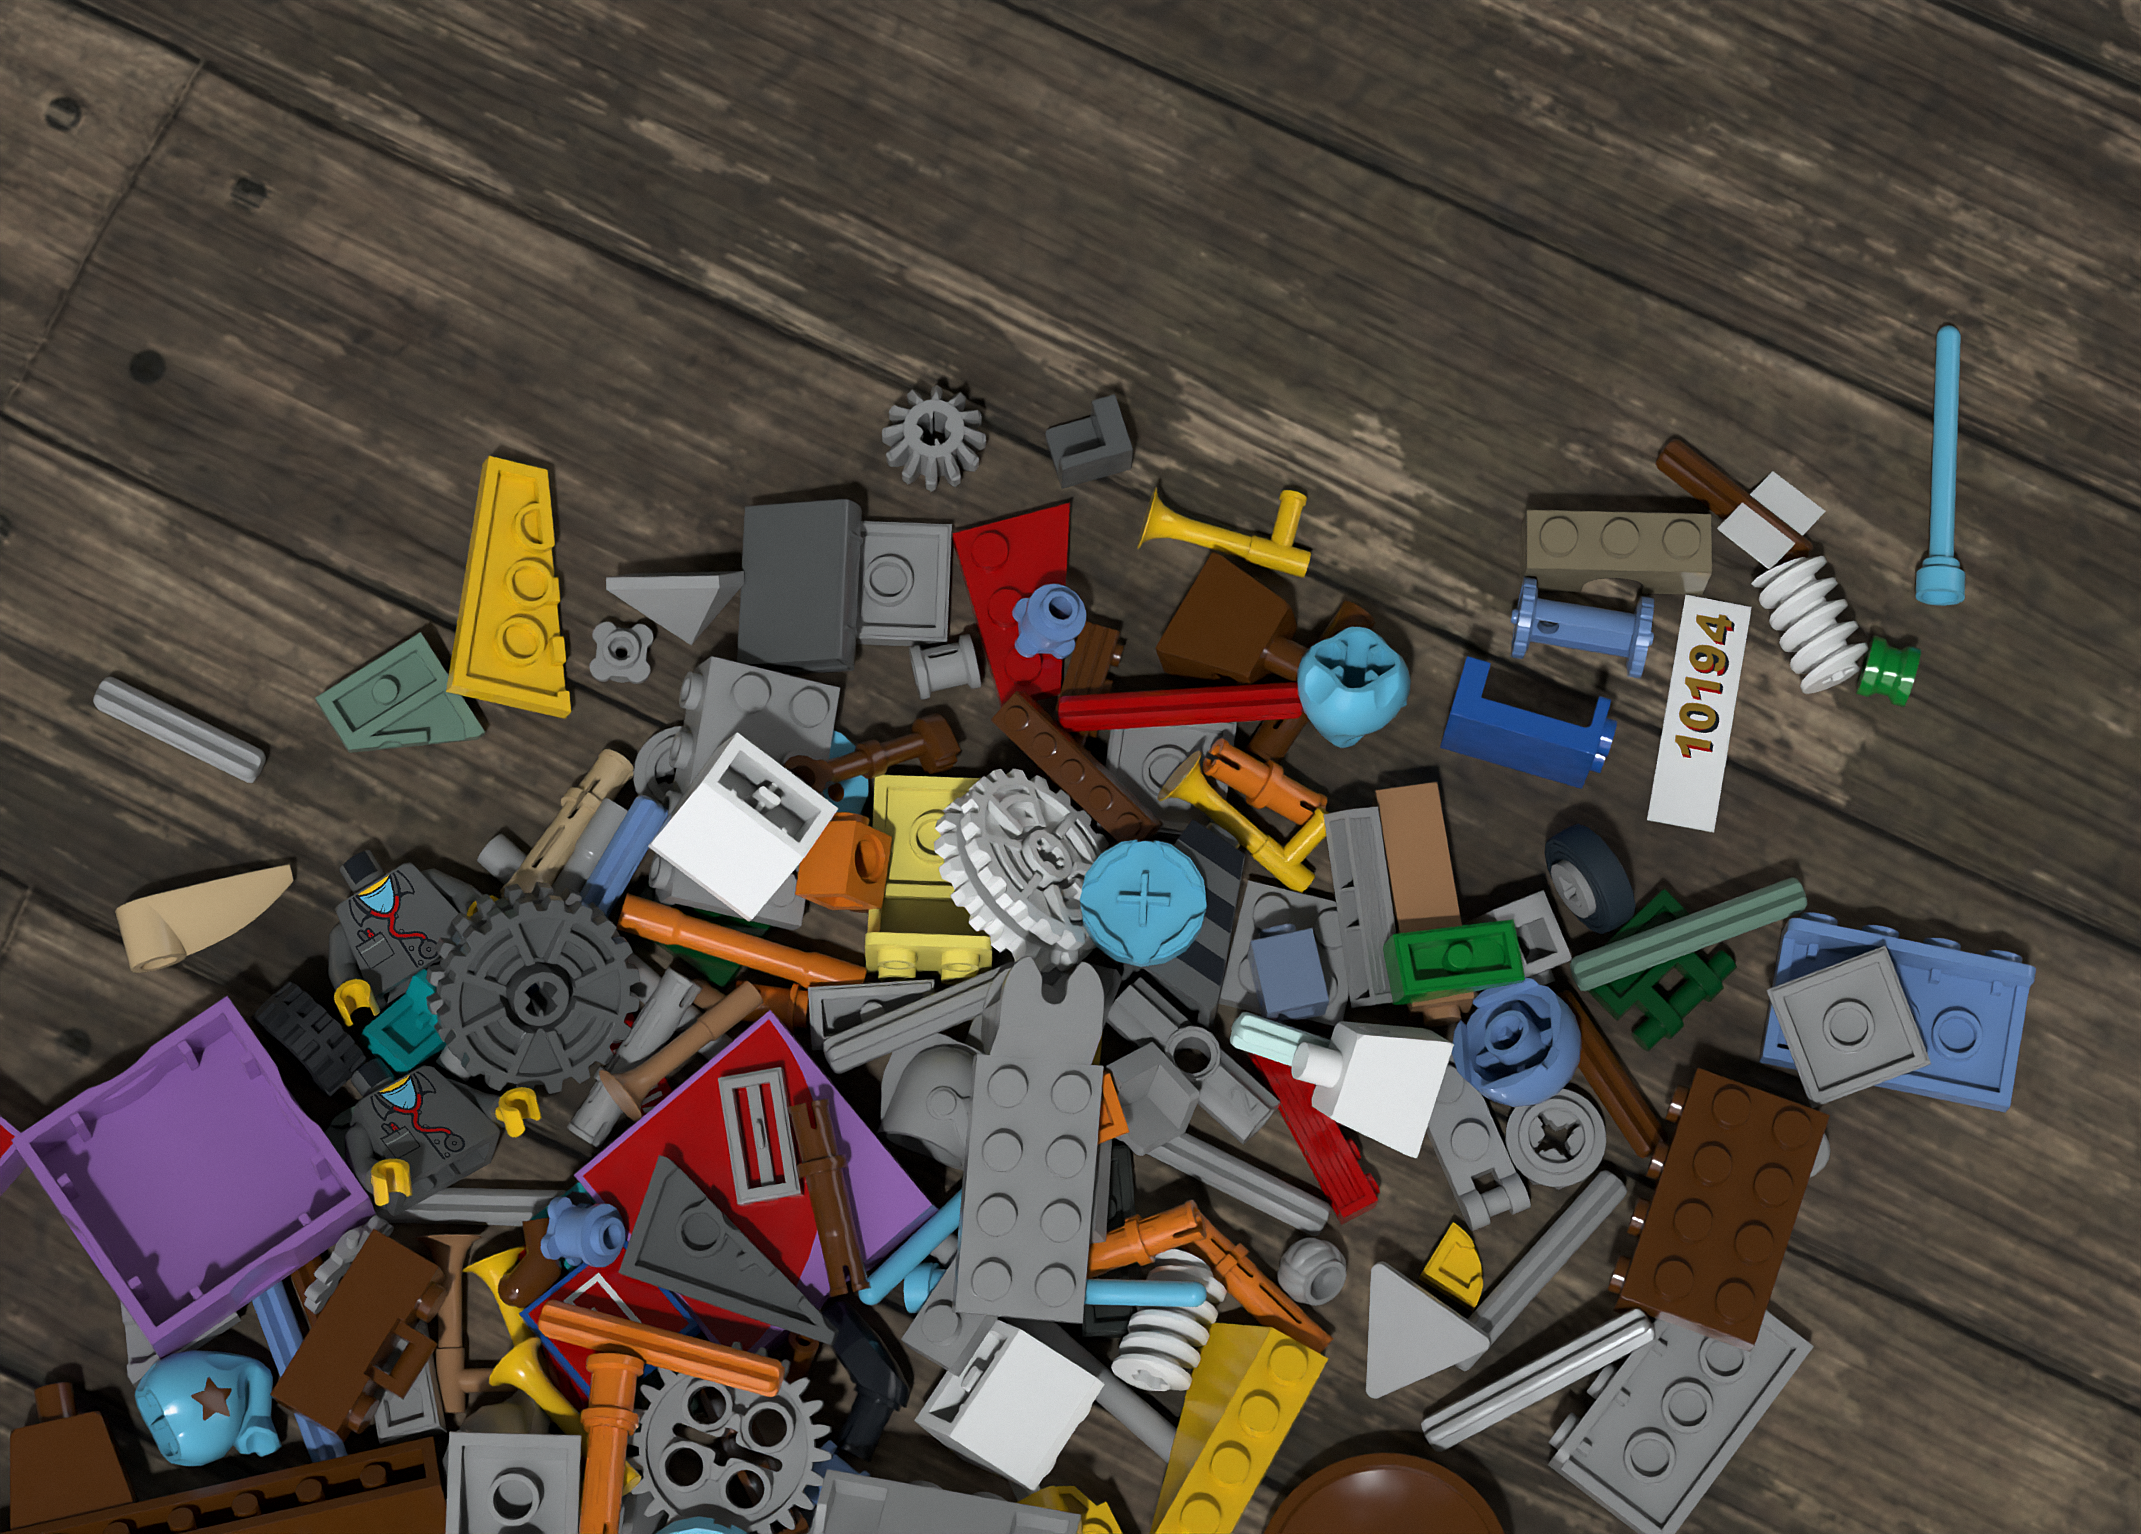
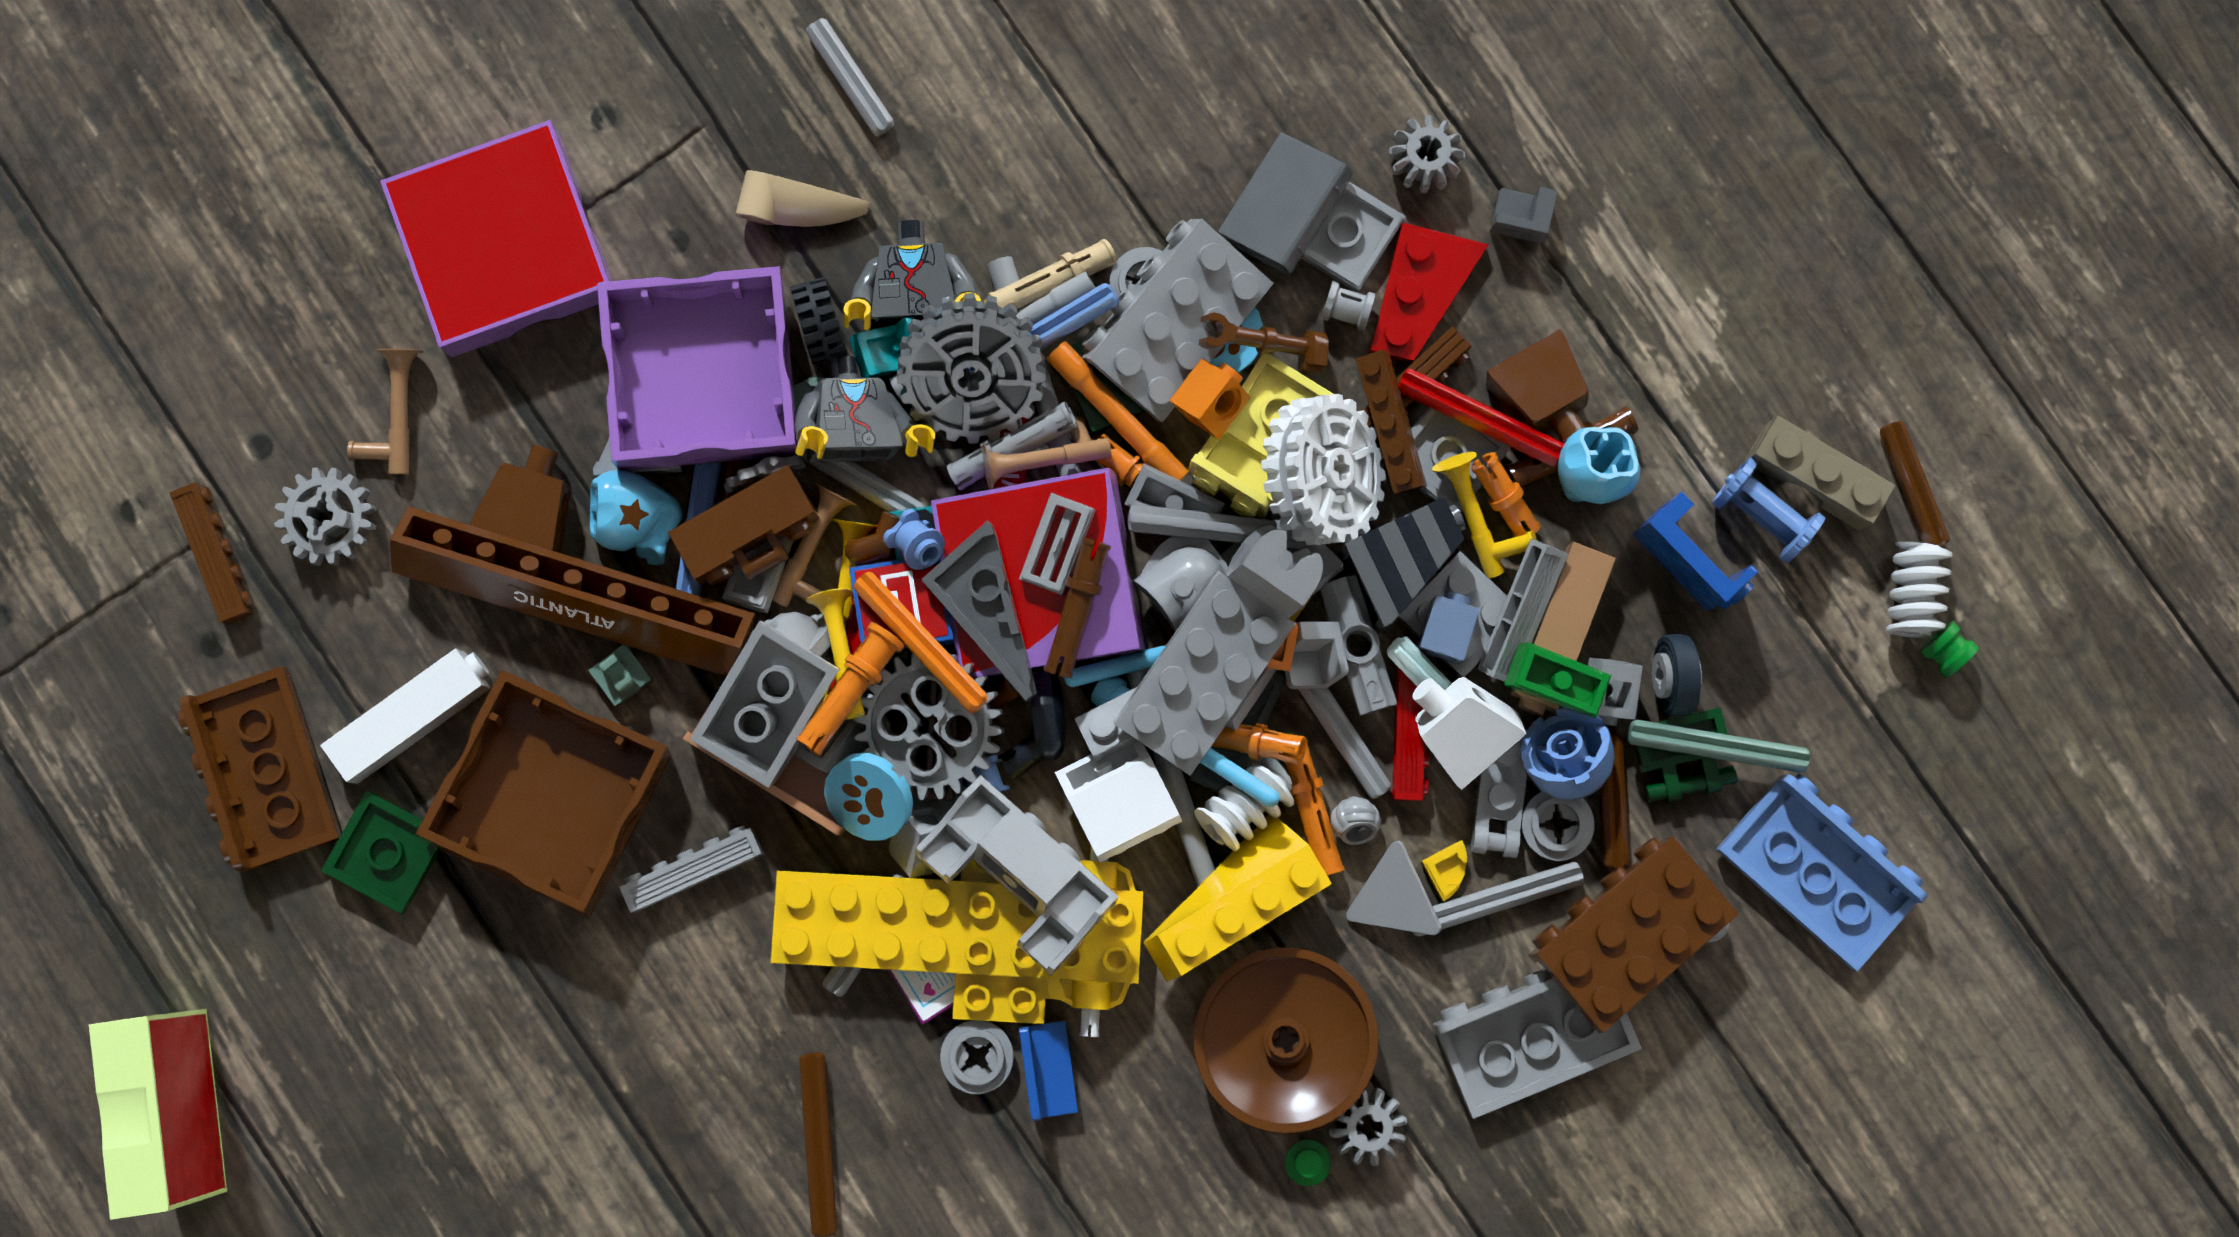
camera: 30 degrees right, 10 degrees up
sand green wing [315,632,485,753] -> none
yellow wing [446,456,571,719] -> none
light grey plate [590,622,654,684] -> none
light grey slope [606,571,745,645] -> none
white slope [648,732,839,922] -> none
medium blue brick [1012,584,1086,659] -> none
medium azure tile [1080,840,1207,967] -> none
yellow piece [1137,487,1311,578] -> none
light grey axle [1421,1307,1656,1452] -> none
white sticker [1647,595,1752,833] -> none
white sticker [1717,471,1826,570] -> none
light grey plate [1766,946,1931,1108] -> none
medium azure piece [1915,325,1966,606] -> none

